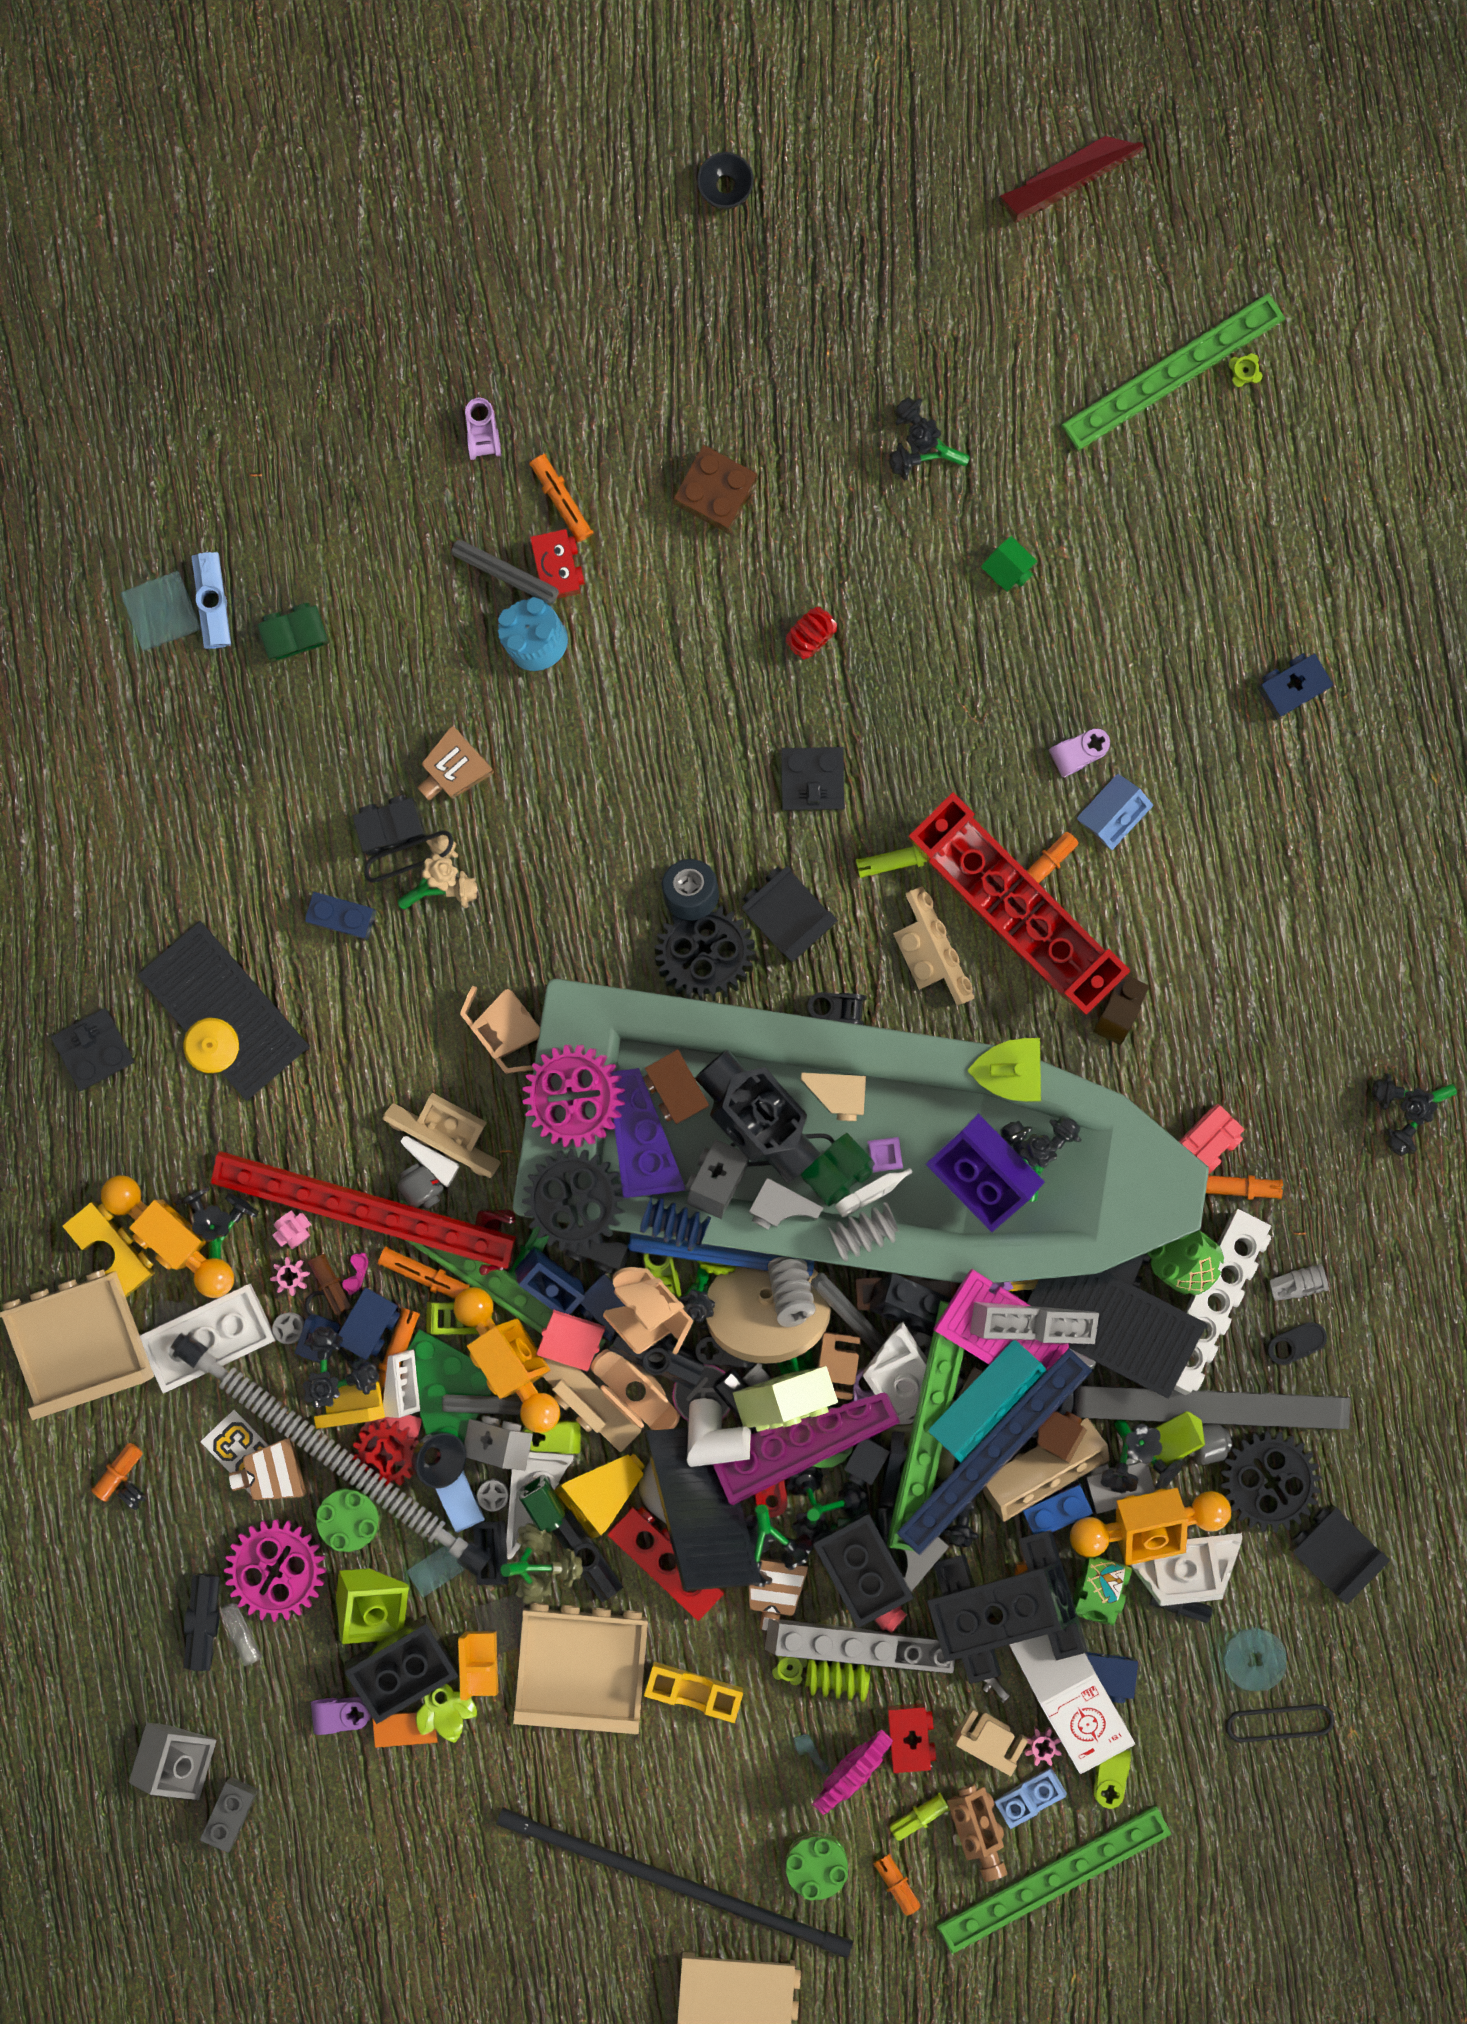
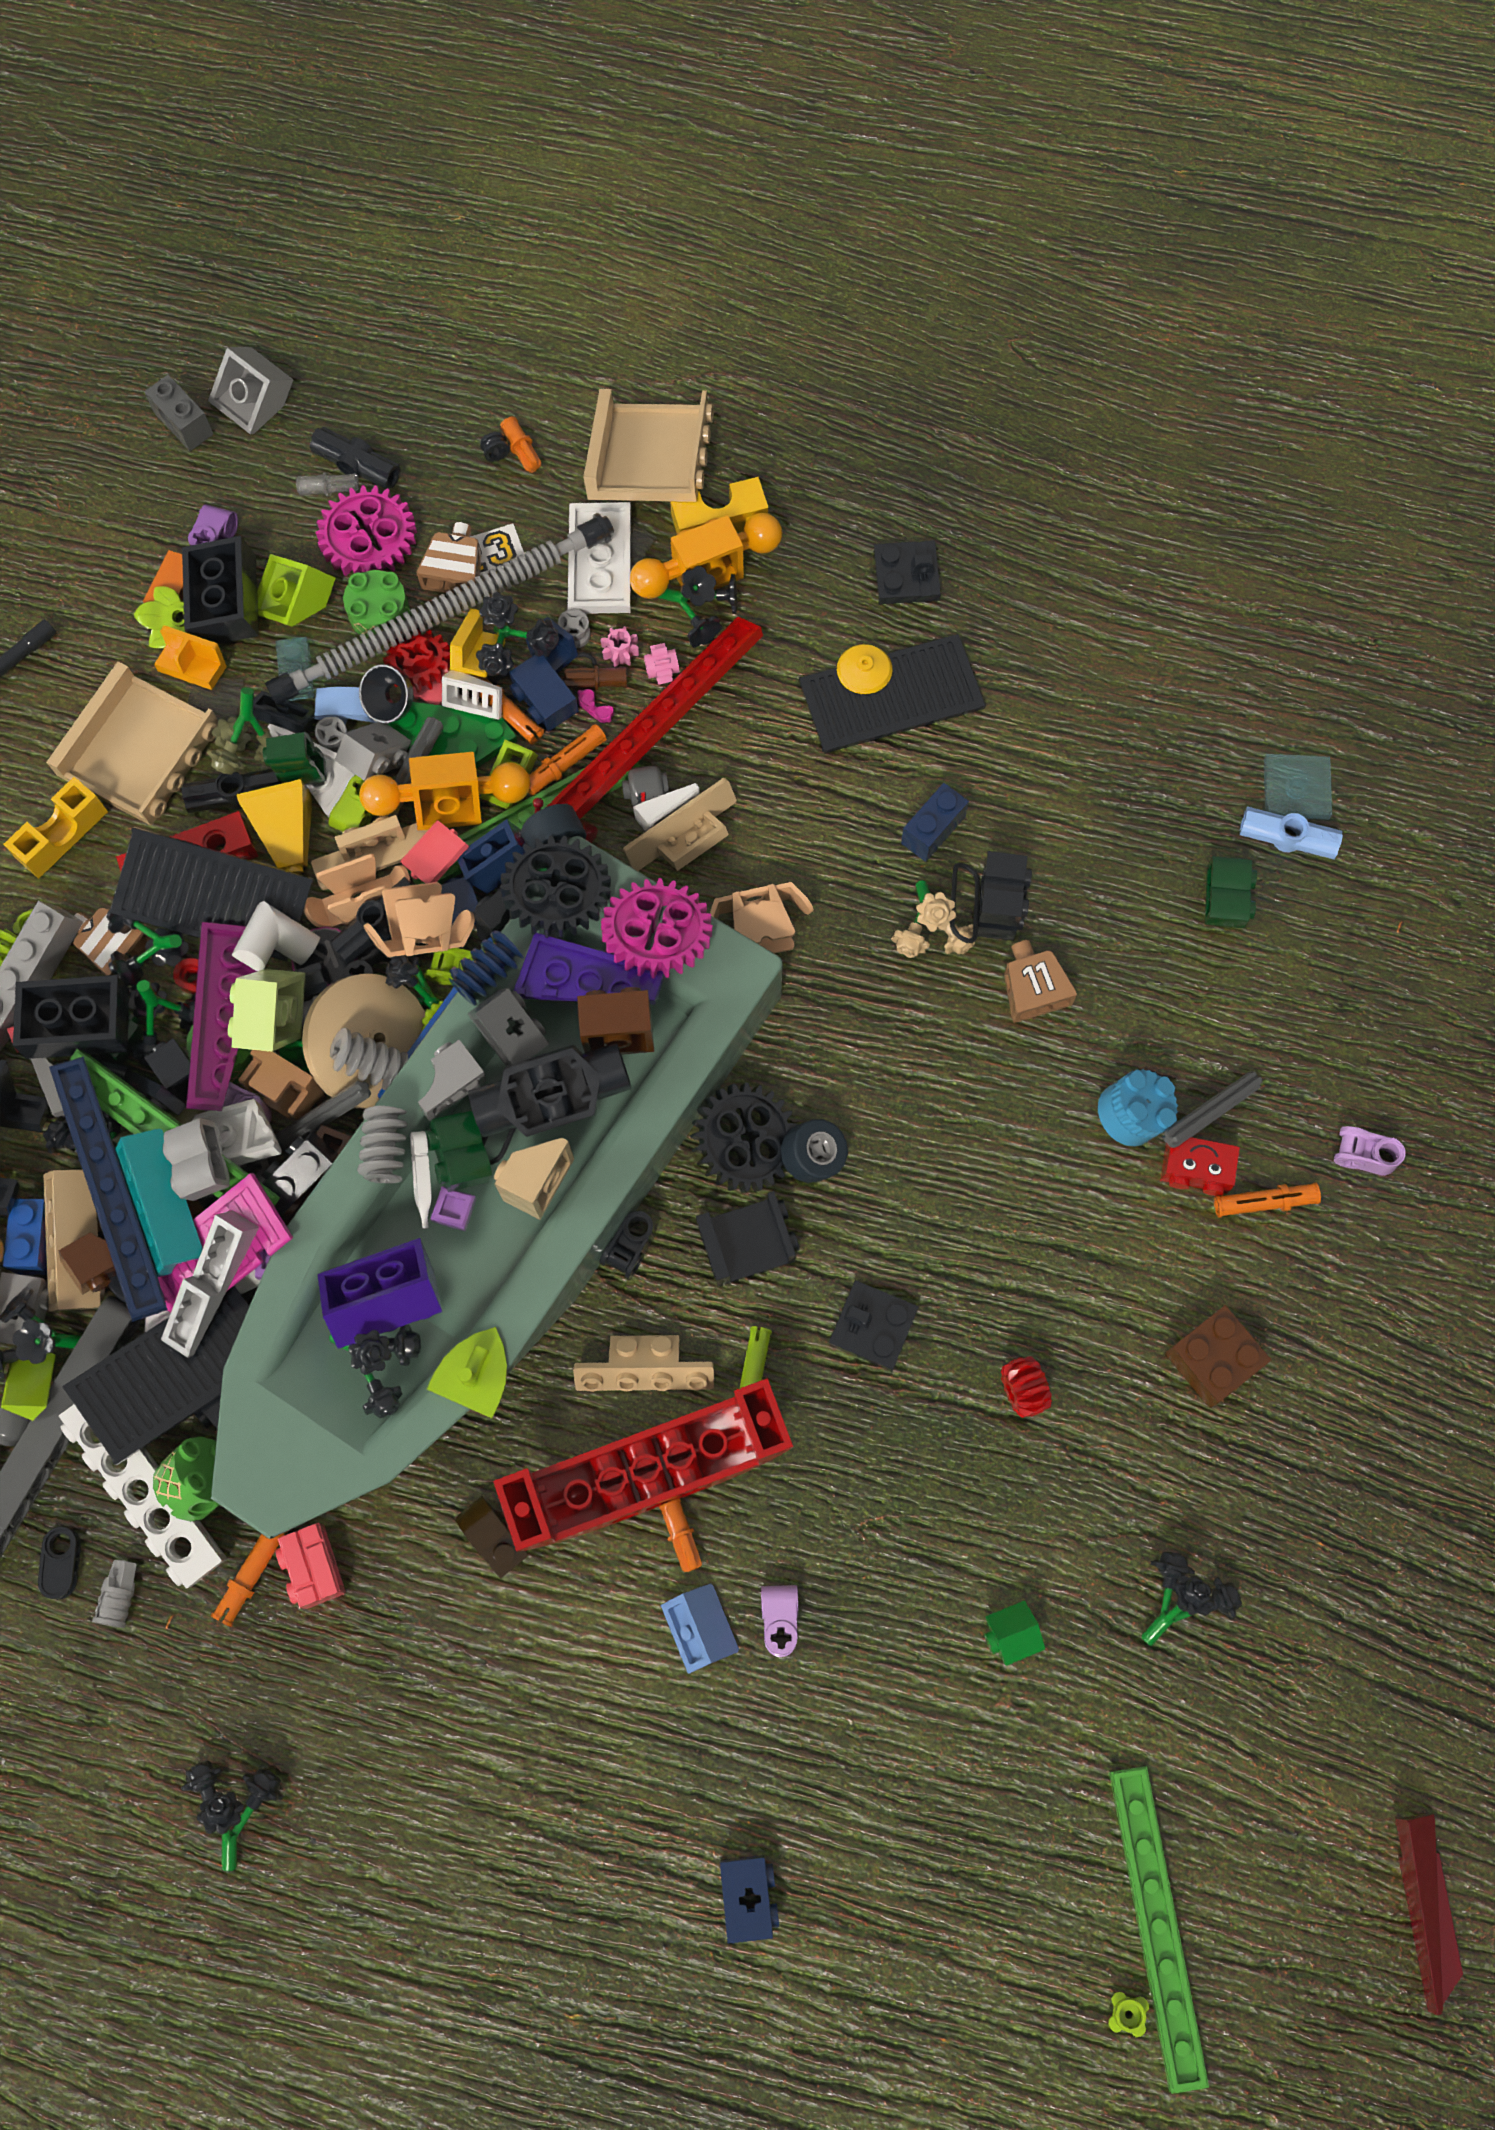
camera: 115 degrees right, 15 degrees down
none -> light grey brick [163,1118,230,1201]
none -> black wheel [521,804,587,849]

